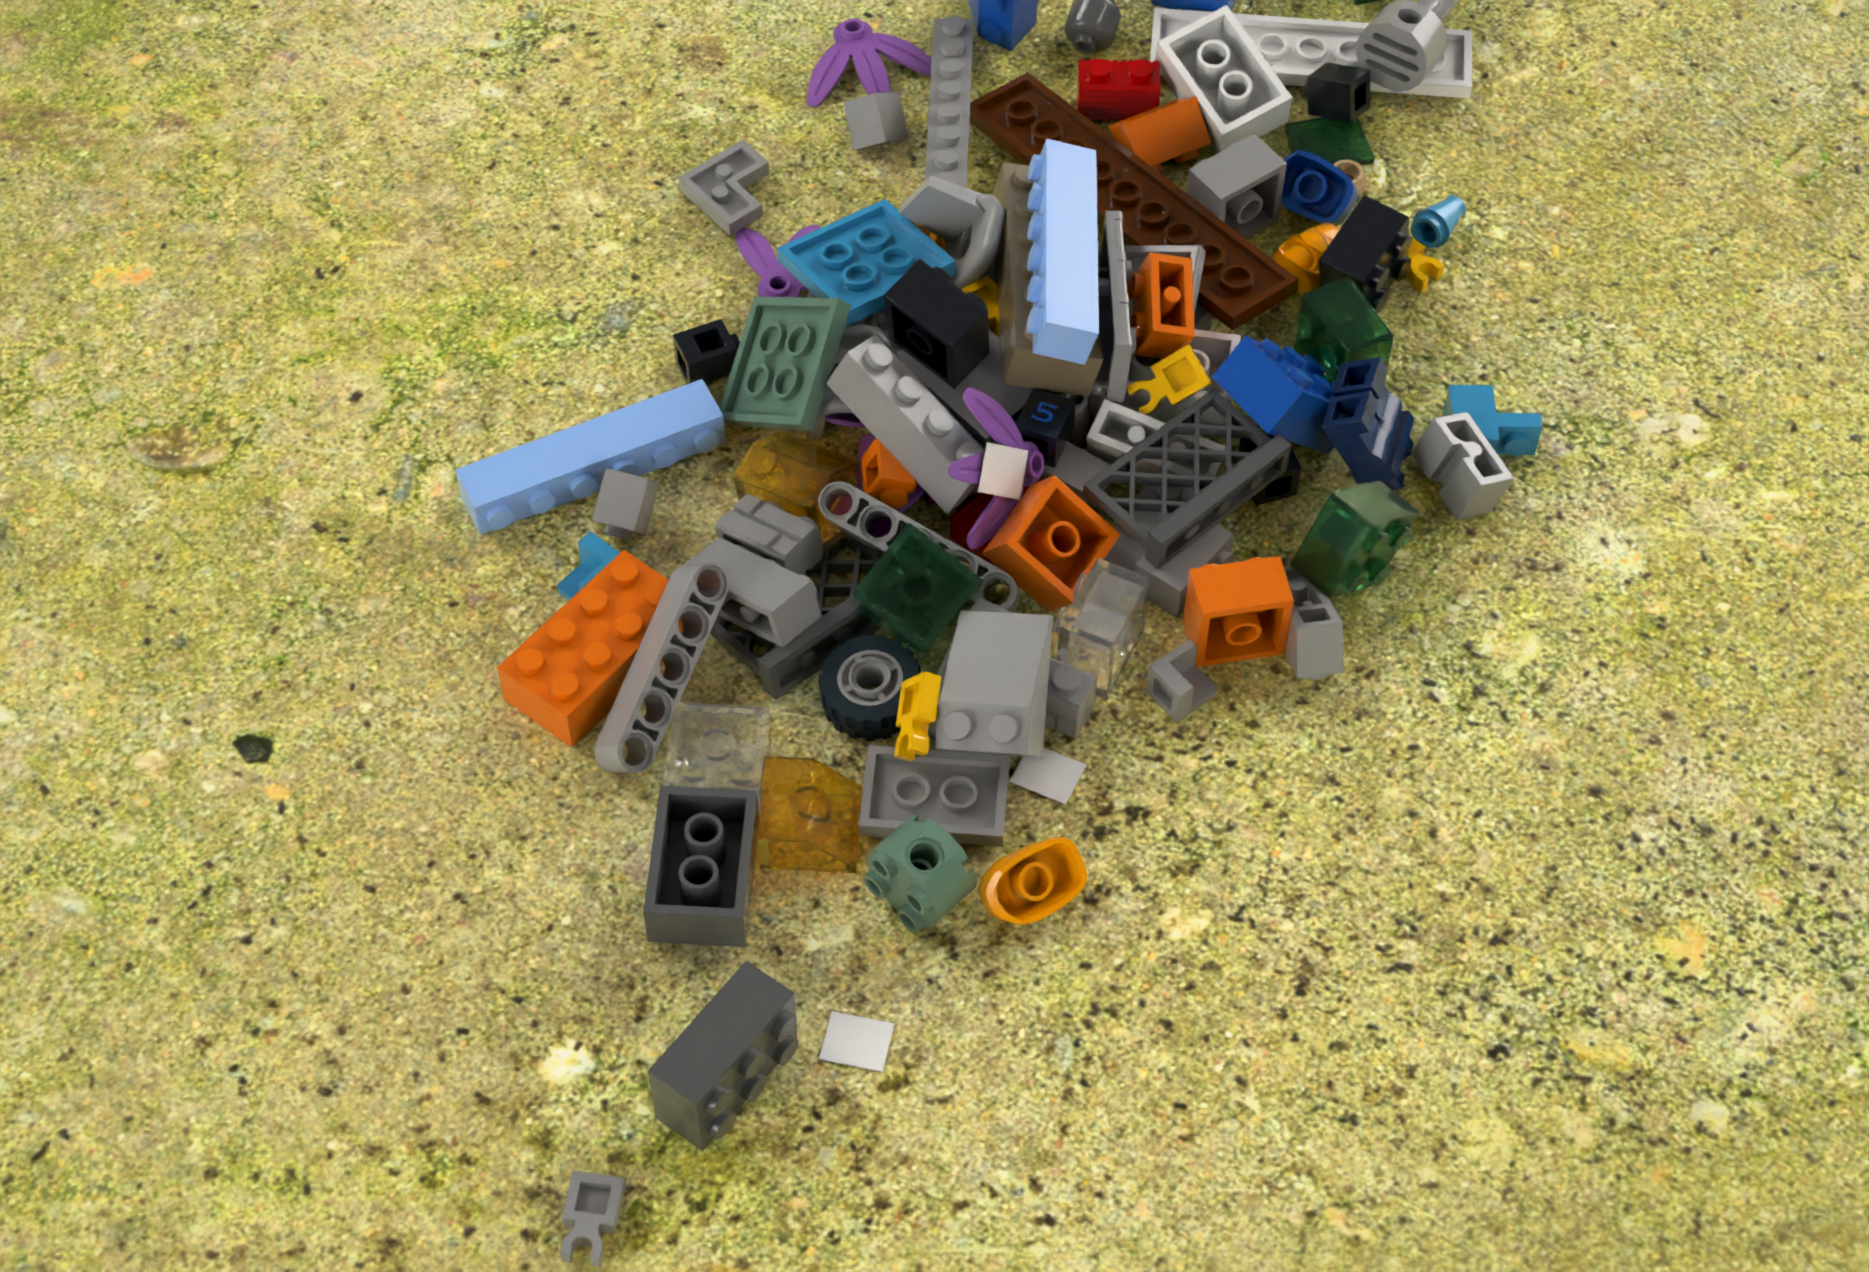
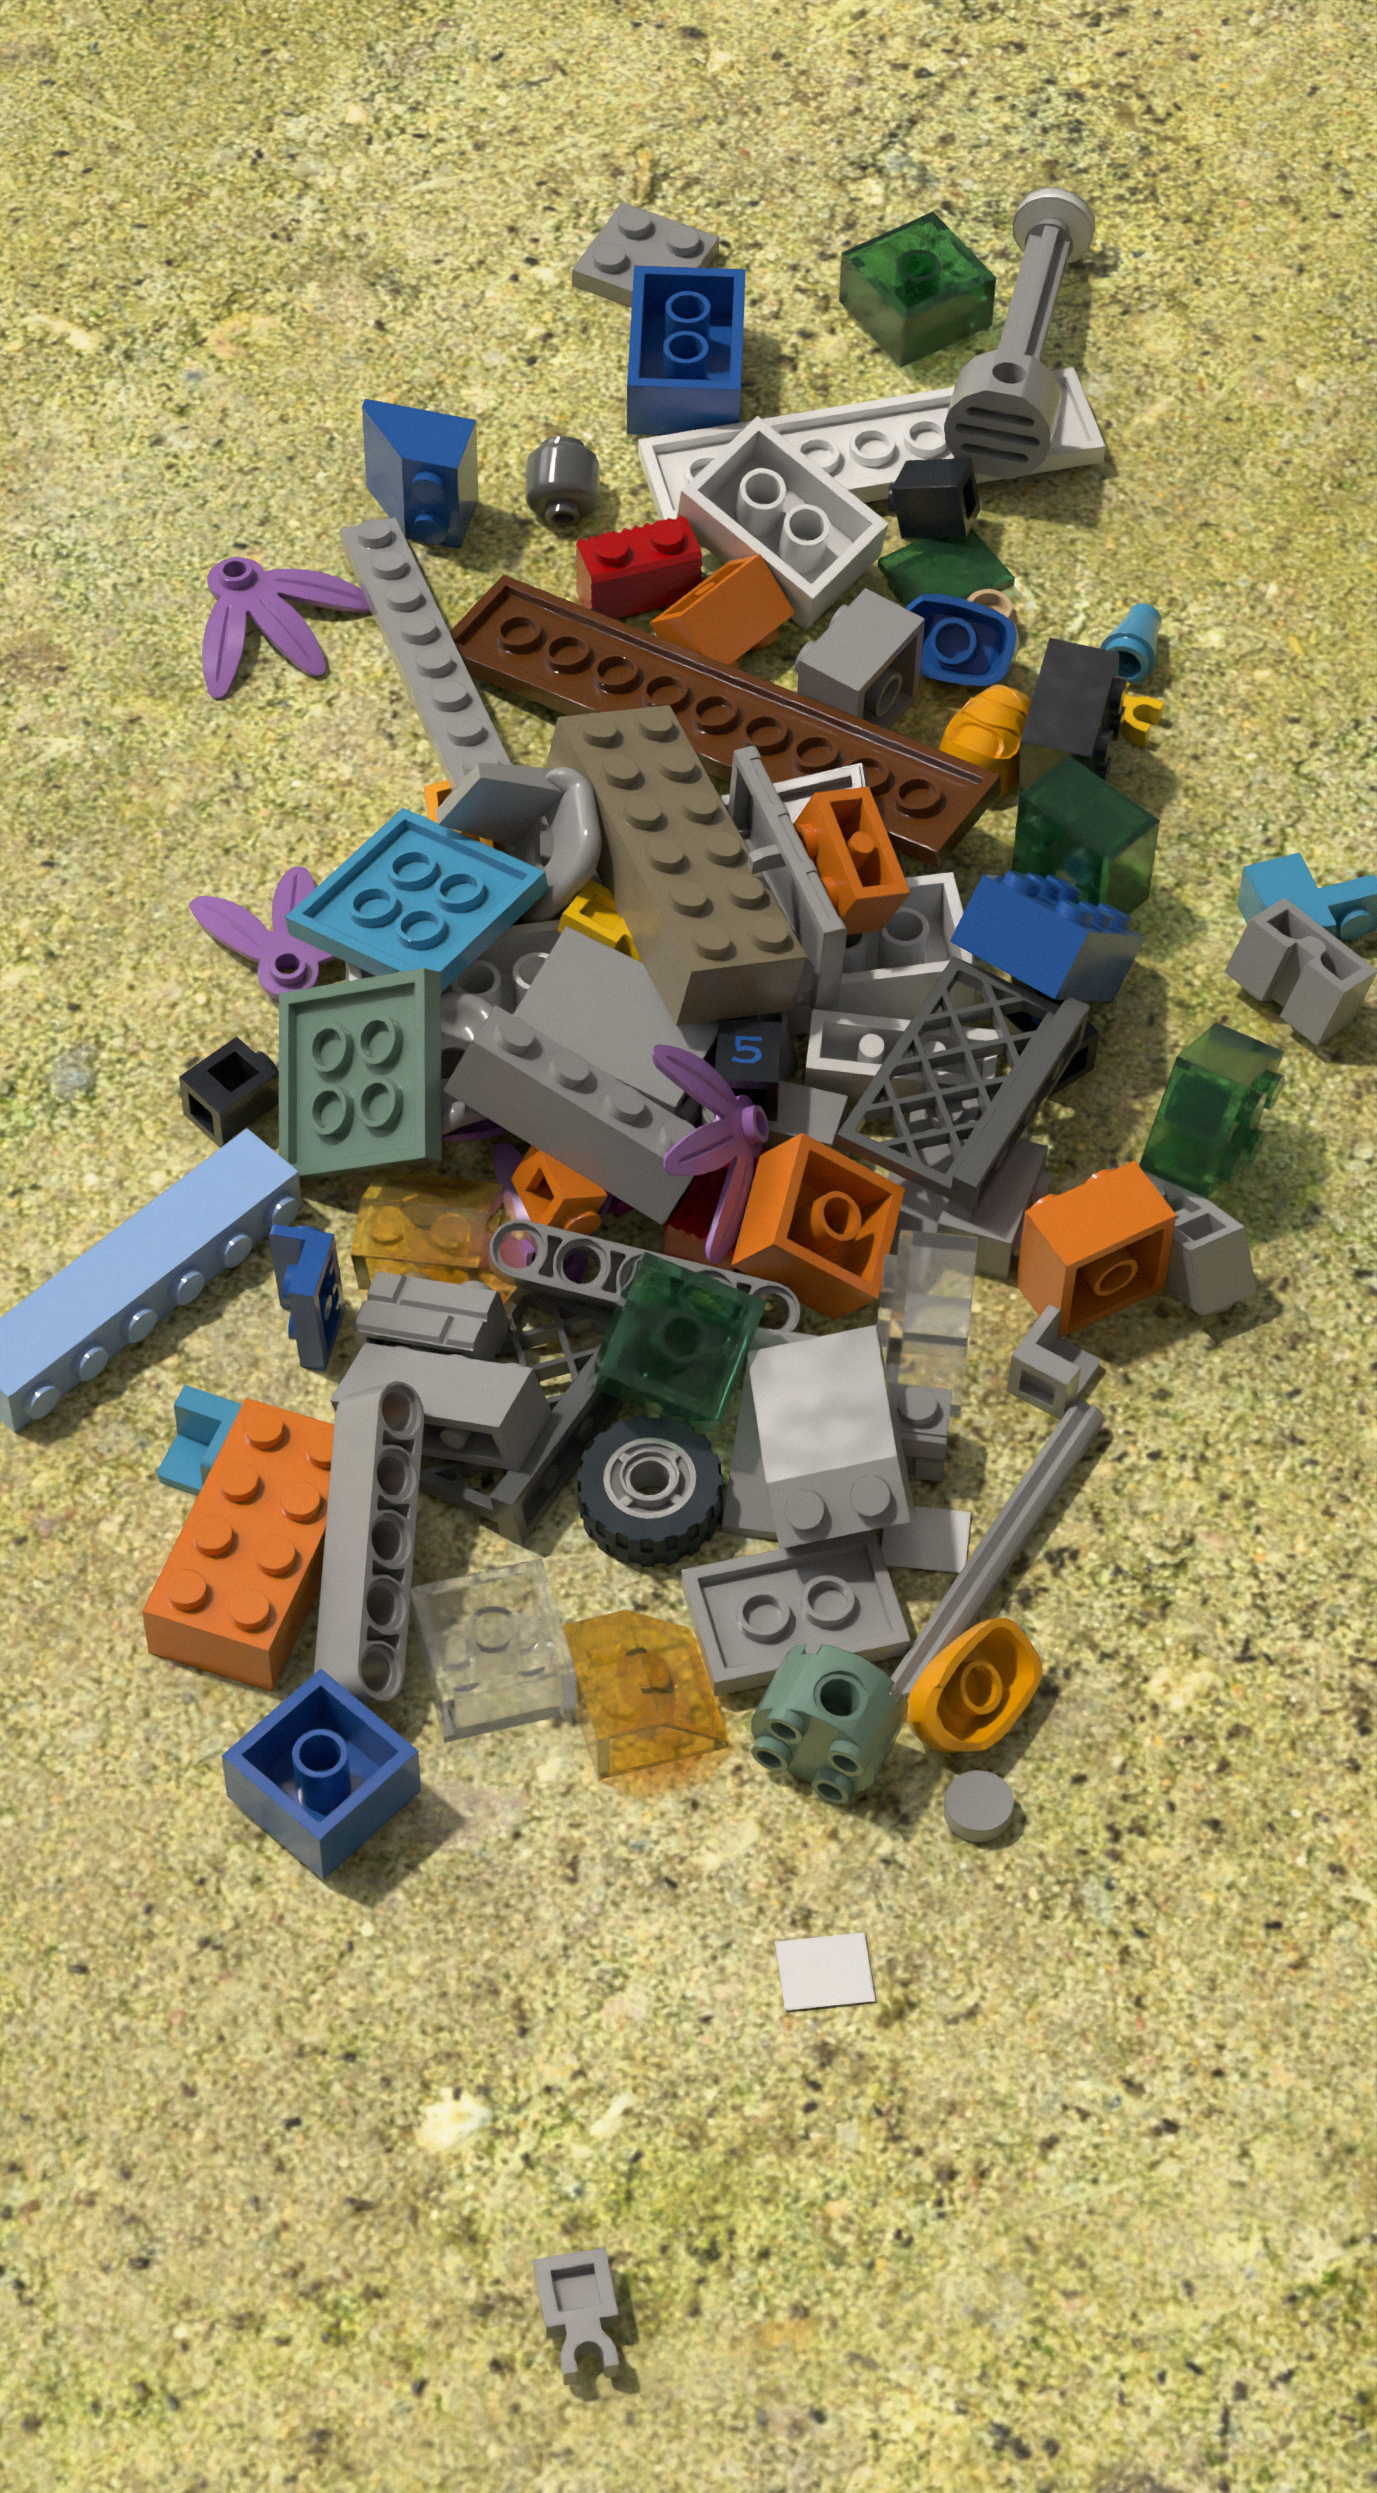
camera: 20 degrees left, 0 degrees up
light grey brick [592,468,659,540] -> none
dark grey brick [643,785,760,947] -> none
dark grey brick [648,961,799,1151] -> none
light grey plate [678,139,769,236] -> none
light grey panel [843,92,908,150] -> none
black brick [884,259,989,389] -> none
yellow plate [894,671,941,762] -> none
white sticker [978,442,1028,500] -> none
light blue brick [1027,139,1099,365] -> none
yellow plate [1126,344,1212,416] -> none
dark blue hips [1322,357,1414,493] -> none
none -> blue brick [222,1668,421,1880]
none -> bracket [268,1224,346,1371]
none -> light grey axle [889,1400,1103,1701]
none -> light grey tile [944,1770,1014,1842]

